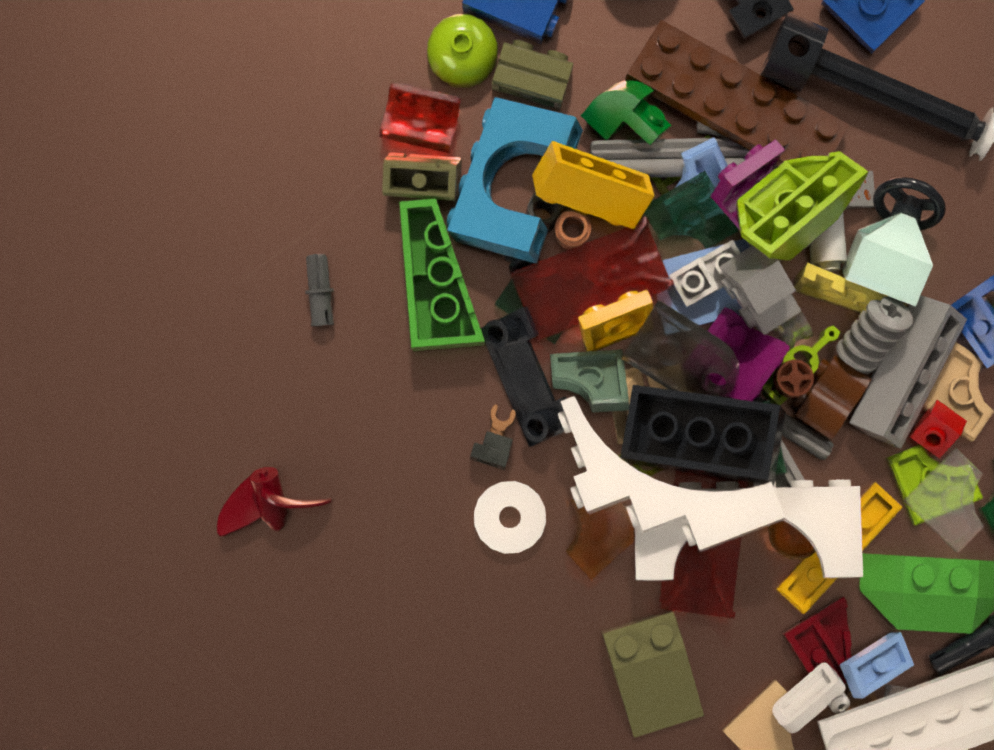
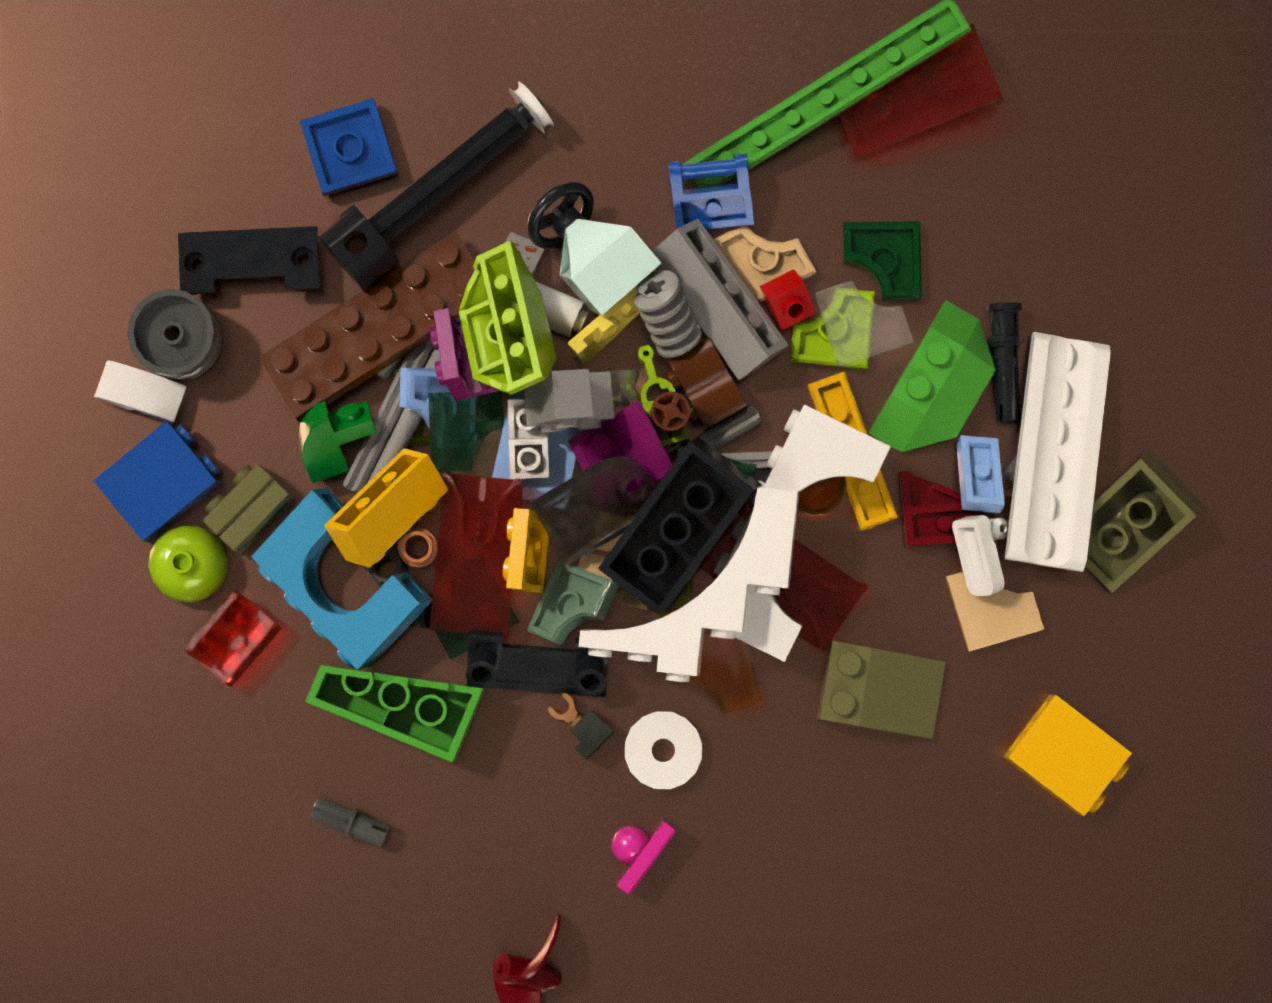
camera: 65 degrees left, 0 degrees up
olive brick [382,153,462,201] -> none
none -> dark pink tile [611,820,676,894]

